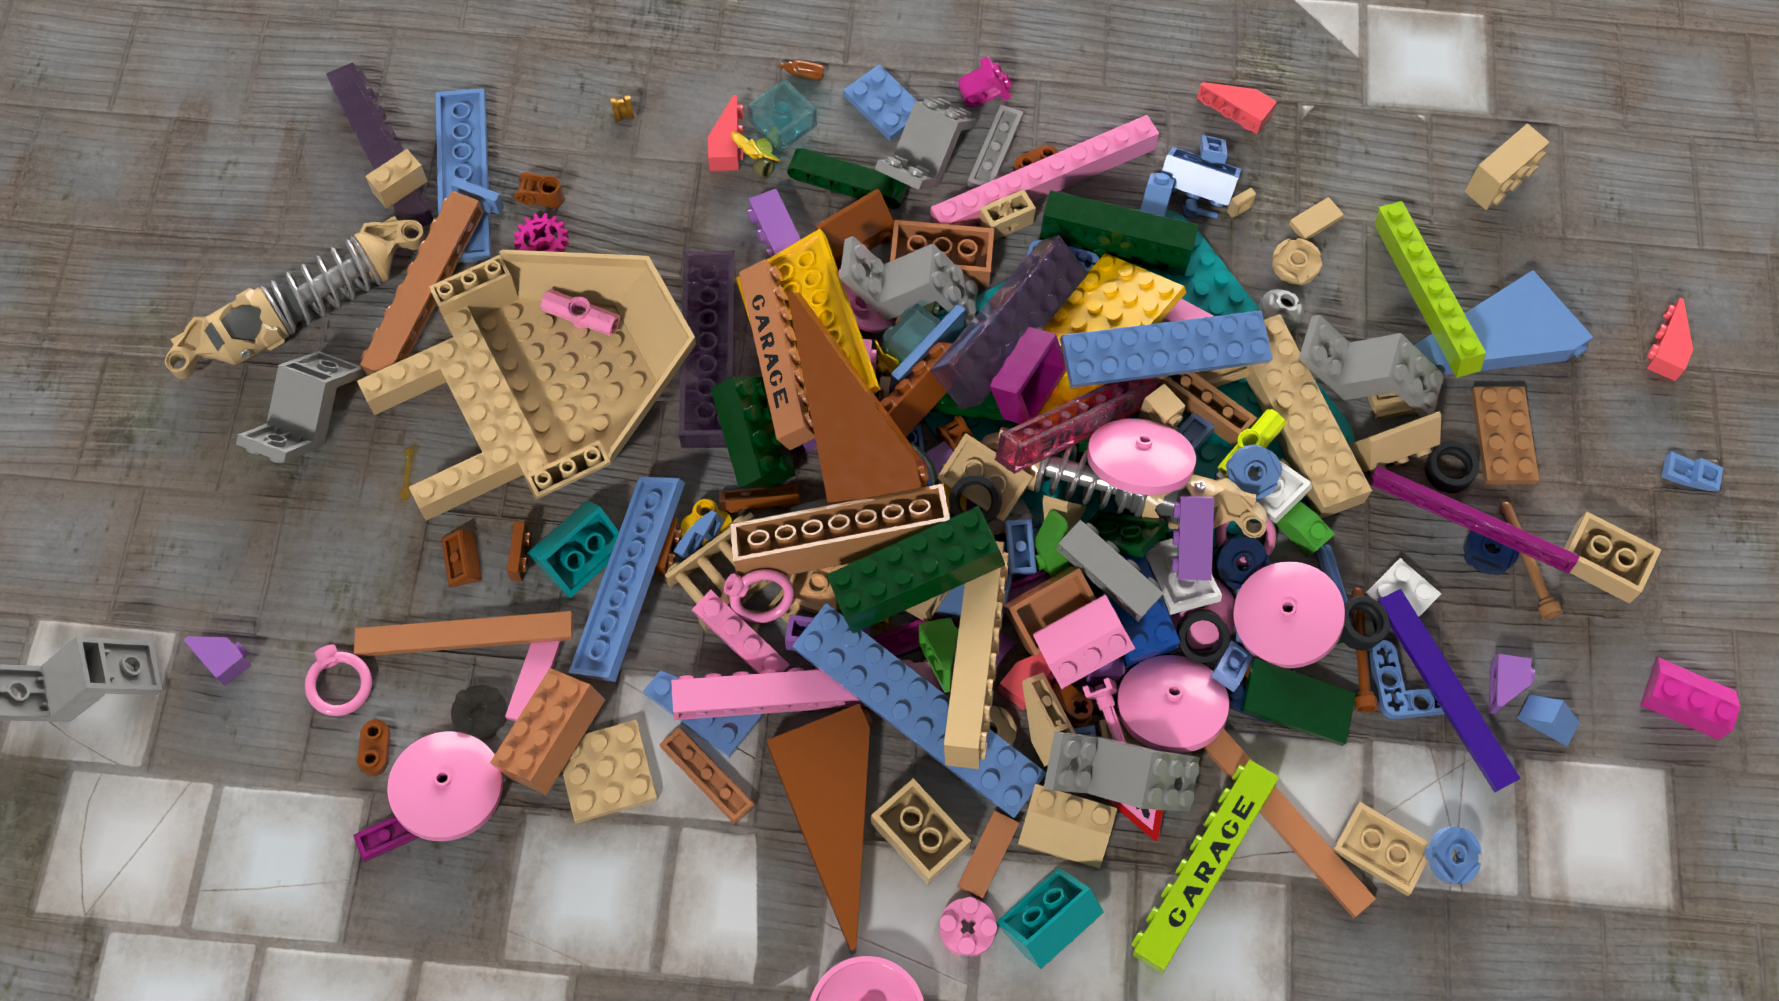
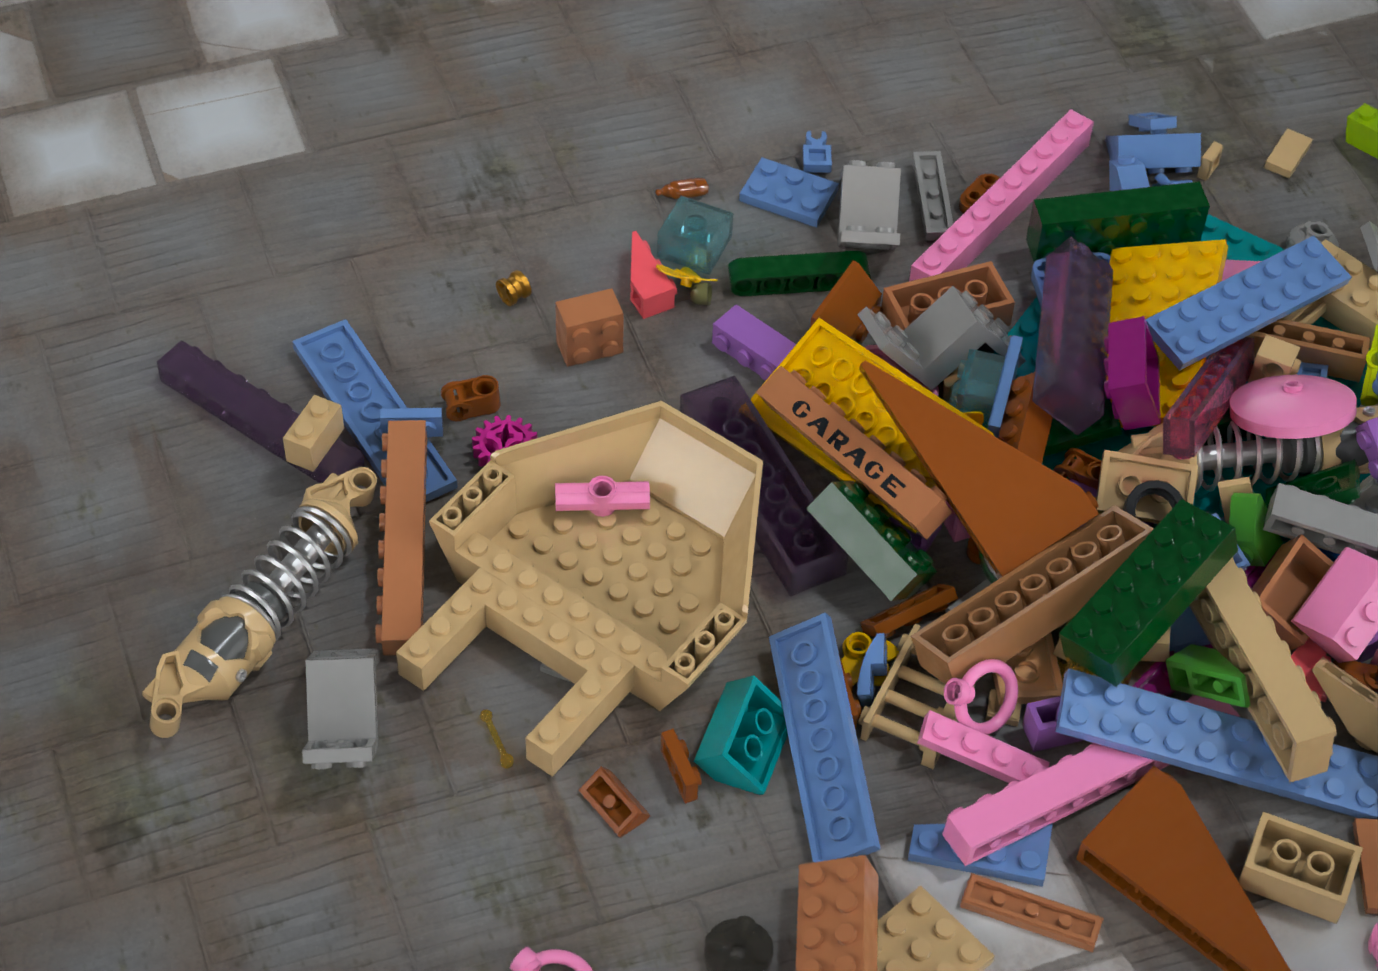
camera: 25 degrees left, 15 degrees down
nougat tile [354,611,573,657] -> none
bright pink tile [505,641,562,722] -> none
dark pink pin [958,56,1012,107] -> none
tan brick [978,189,1036,241] -> none
coral slope [1197,82,1277,134] -> none
tan tile [1272,238,1322,285] -> none
none -> nougat brick [555,288,624,367]
none -> medium blue plate [802,131,832,173]

